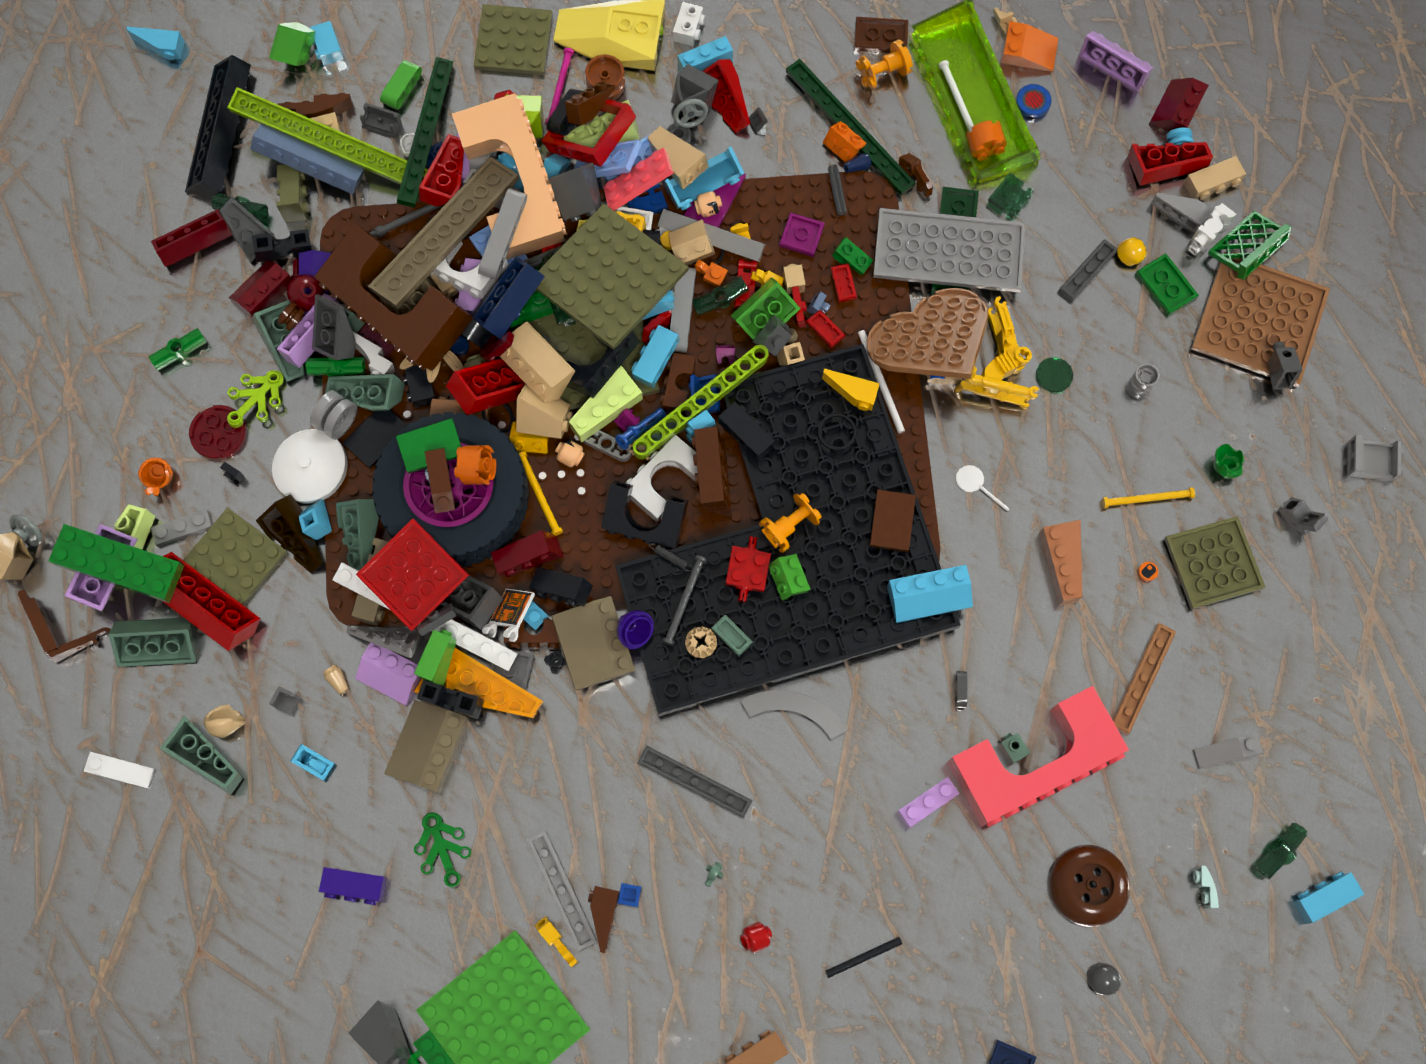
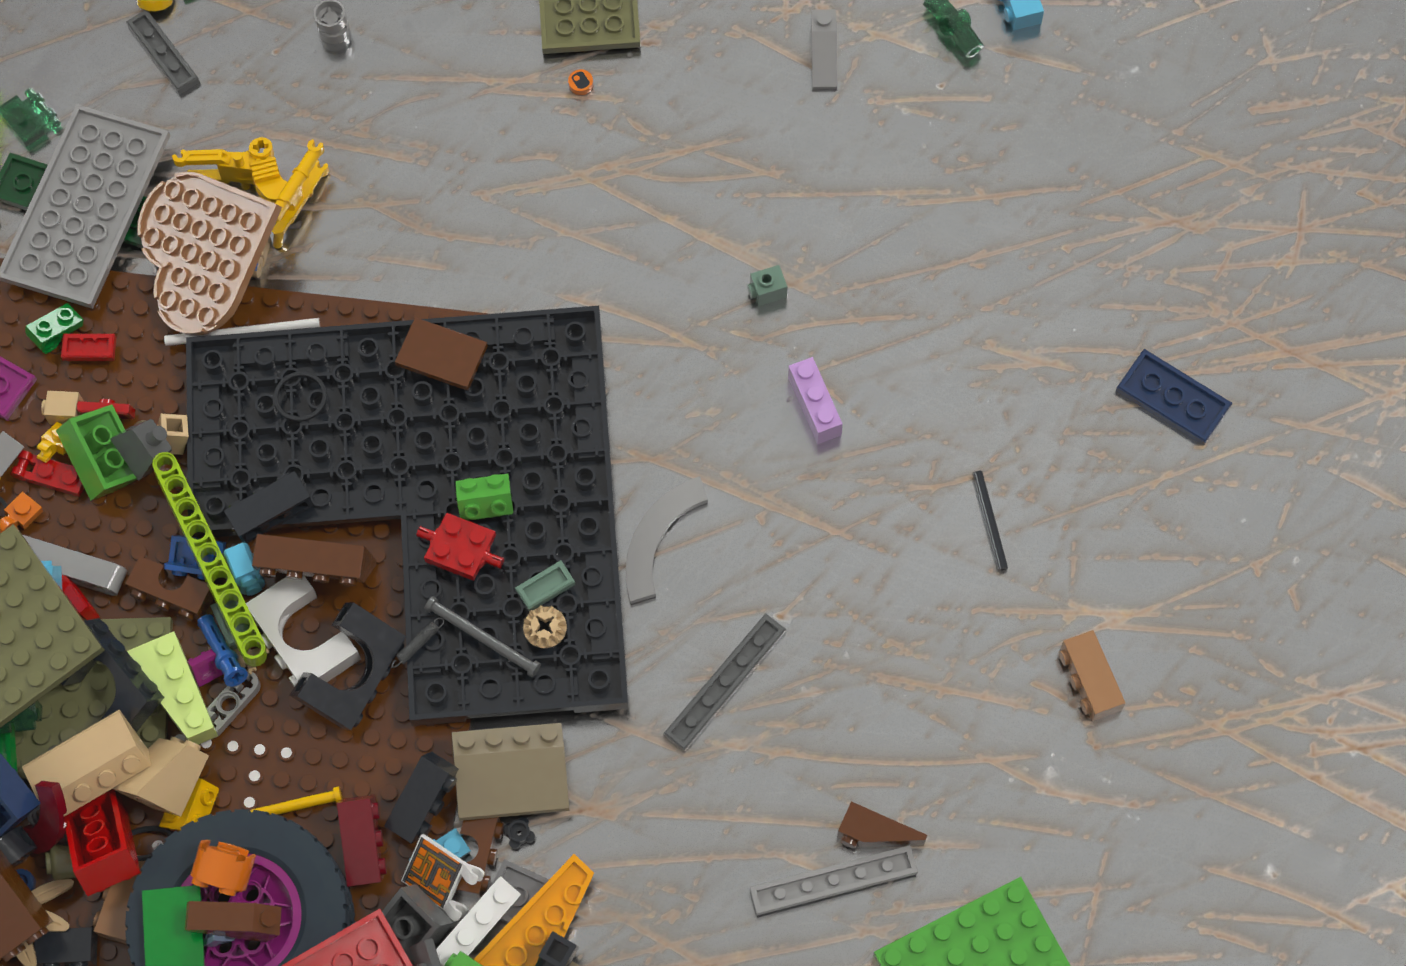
camera: 75 degrees left, 5 degrees down
yellow piece [534,916,577,967] -> none
light nougat head [555,439,585,467] -> none
dark purple piece [617,610,654,649] -> none
blue plate [618,883,642,907] -> none
medium azure brick [631,325,680,388] -> none
clear green piece [693,276,749,316] -> none
sand green piece [705,862,724,886] -> none
magenta tile [716,345,735,364] -> none
red head [740,922,772,953] -> none
light orange piece [759,493,822,553] -> none
red plate [806,310,845,349] -> none
sand blue tile [807,292,830,315] -> none
yellow slope [822,369,880,411] -> none
medium azure slope [887,565,973,623] -> none
coral arch [947,686,1129,828] -> none
dark grey beam [955,671,967,708] -> none
white piece [956,465,1009,511] -> none
clear green piece [1036,357,1073,392] -> none
nougat wedge [1039,520,1082,606] -> none
reddish brown brick [1048,845,1130,927] -> none
dark grey hair [1087,962,1121,996] -> none
yellow bar [1102,487,1195,509] -> none
medium nougat tile [1113,623,1176,735] -> none
light aqua slope [1193,866,1219,909] -> none

